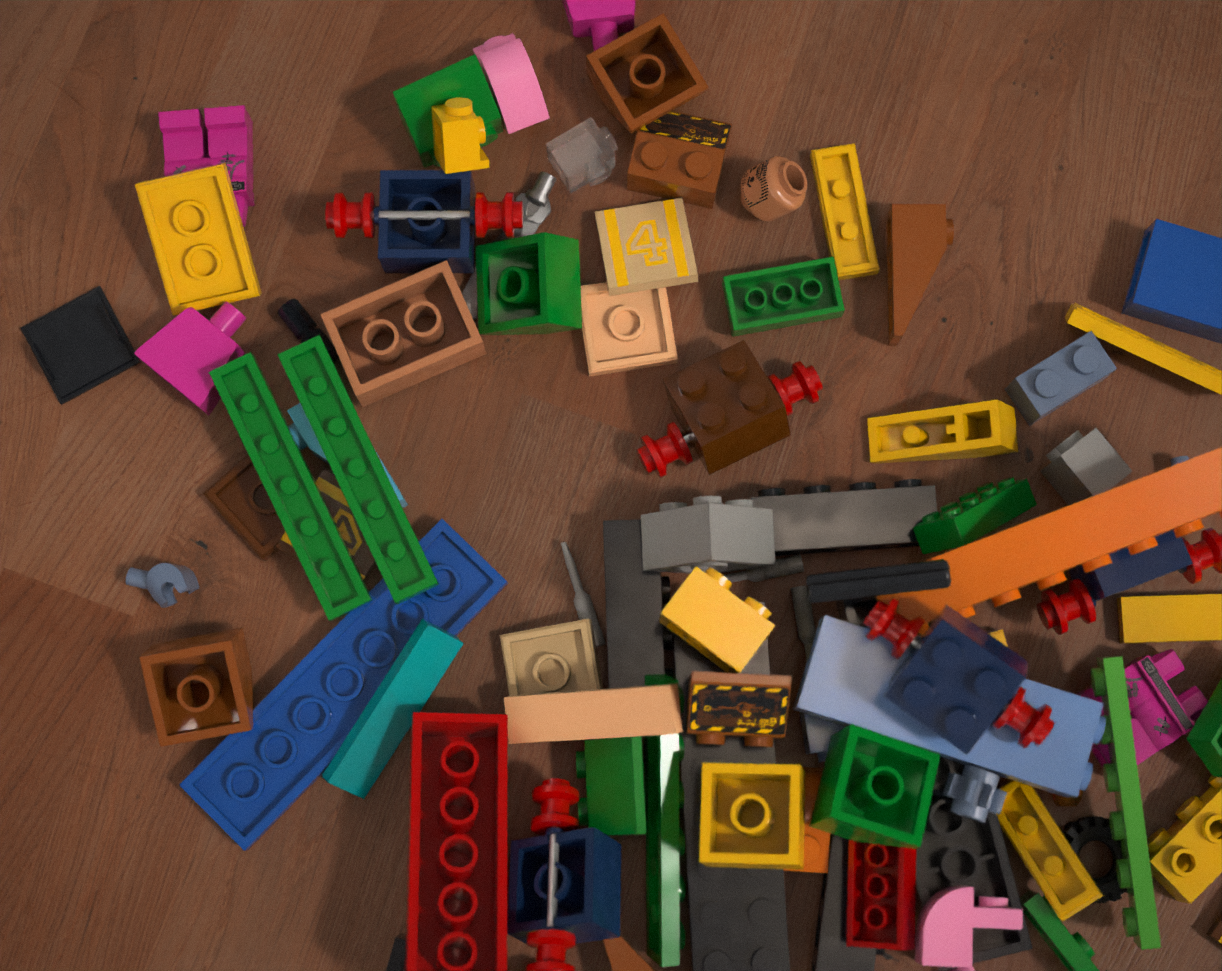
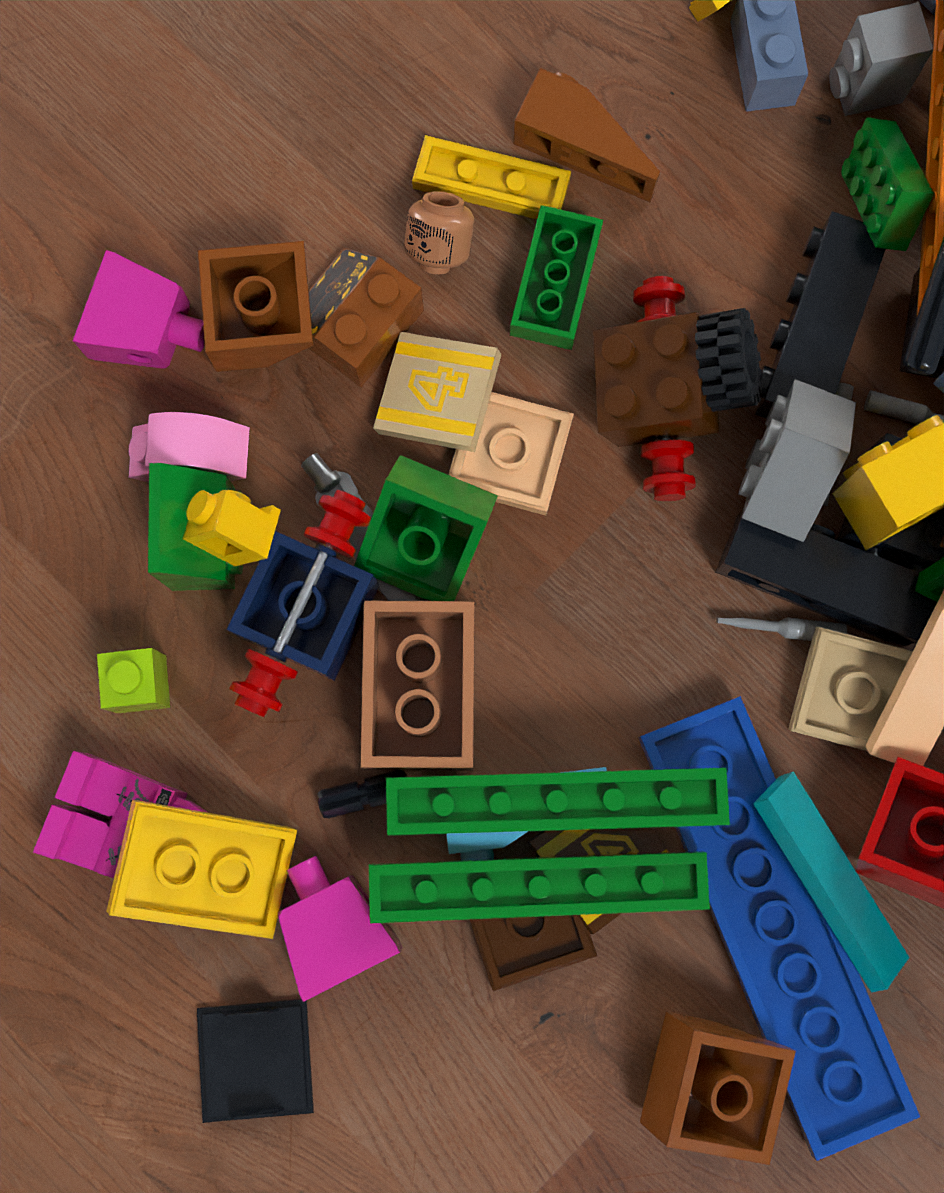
camera: 65 degrees left, 0 degrees up
sand blue piece [126,563,199,608] -> none
clear brick [546,117,618,194] -> none
yellow slope [867,399,1018,464] -> none
none -> lime brick [97,648,170,714]
none -> black tyre [695,308,762,412]

